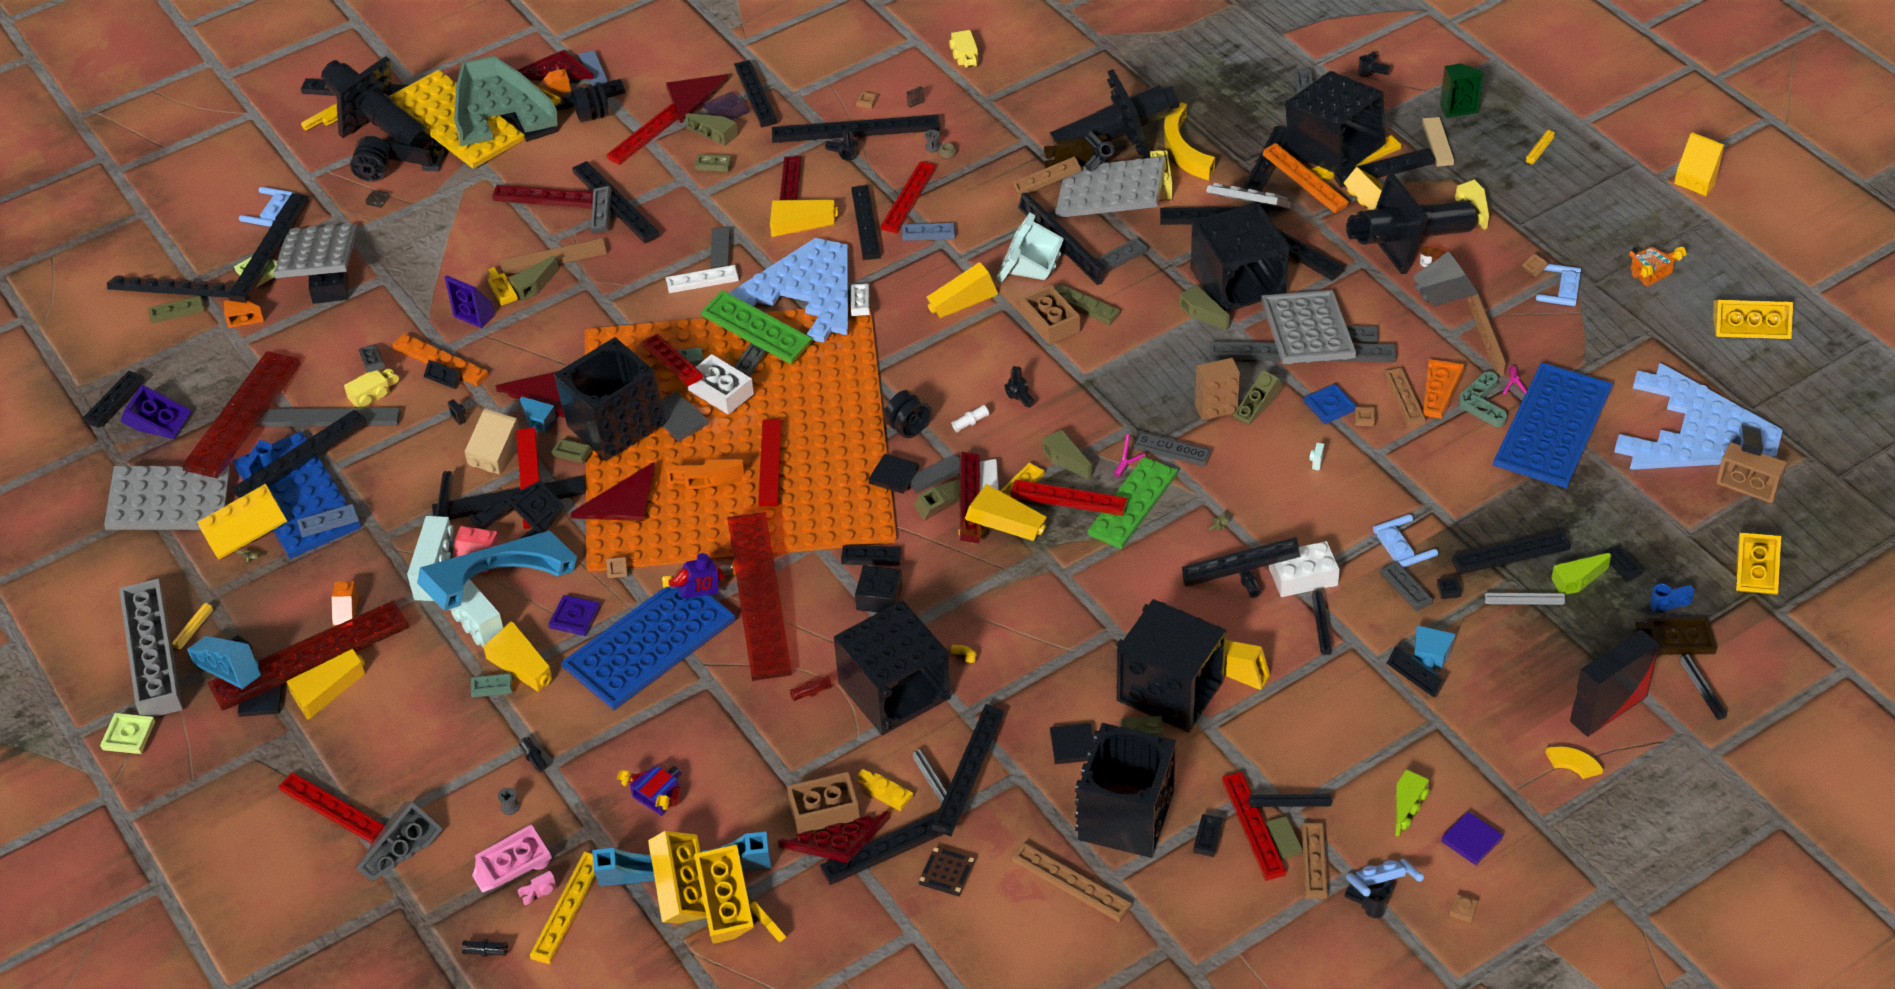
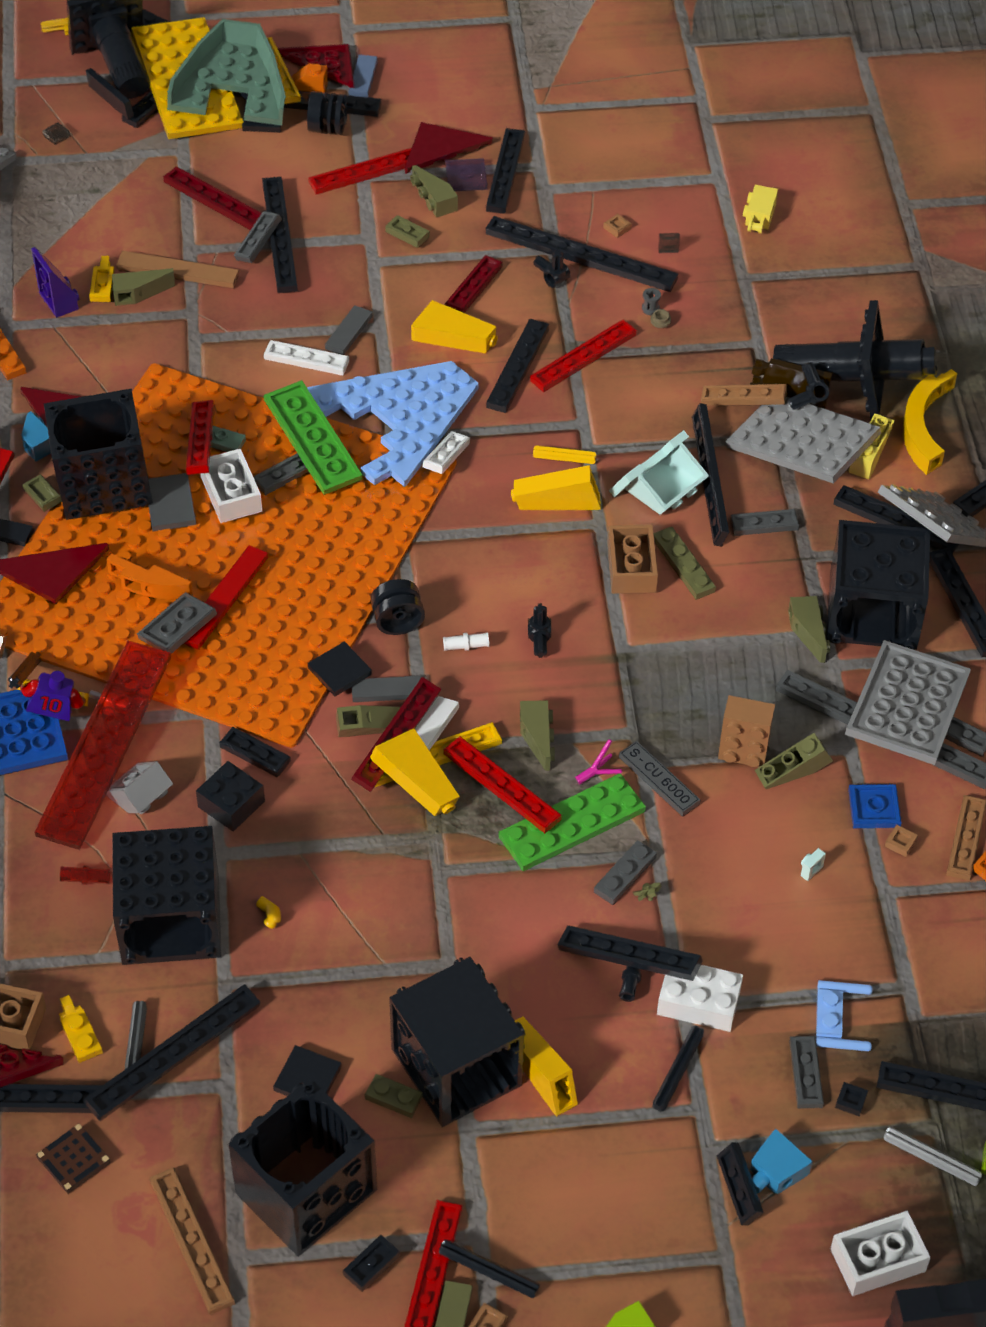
camera: 25 degrees right, 5 degrees up
black wheel [350,136,391,182] -> none
sand blue tile [902,223,955,241] -> none
none -> axle [8,652,41,689]
none -> light grey slope [103,761,173,814]
none -> dark grey tile [137,592,217,656]
none -> yellow axle [533,445,596,464]
none -> dark grey plate [594,840,657,905]
none -> white brick [830,1211,930,1296]

